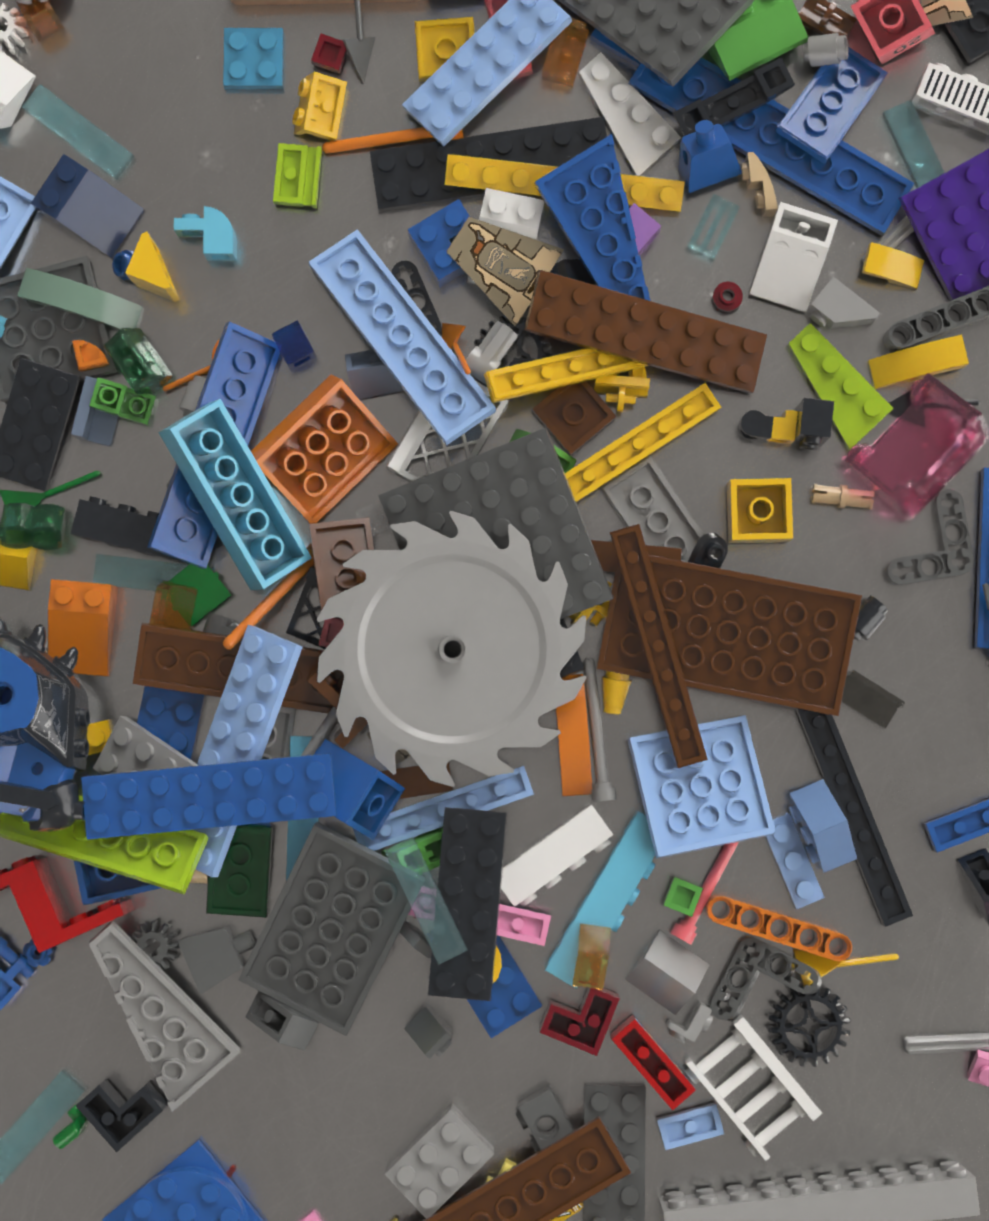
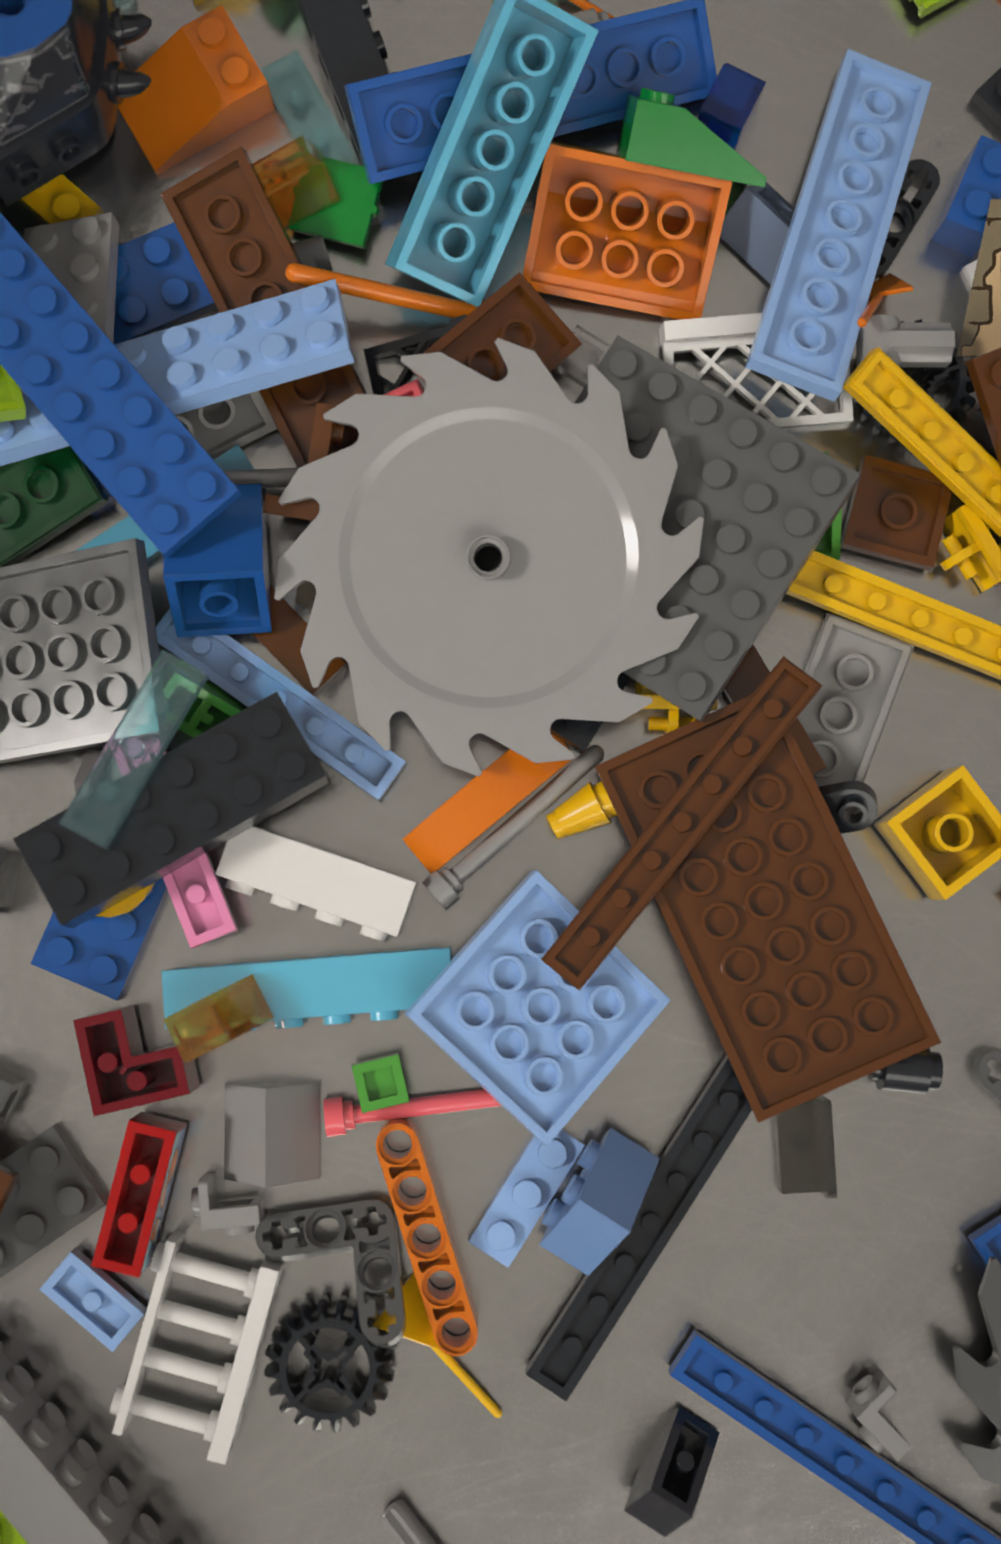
camera: 45 degrees right, 0 degrees up
none -> green slope [616,87,767,188]

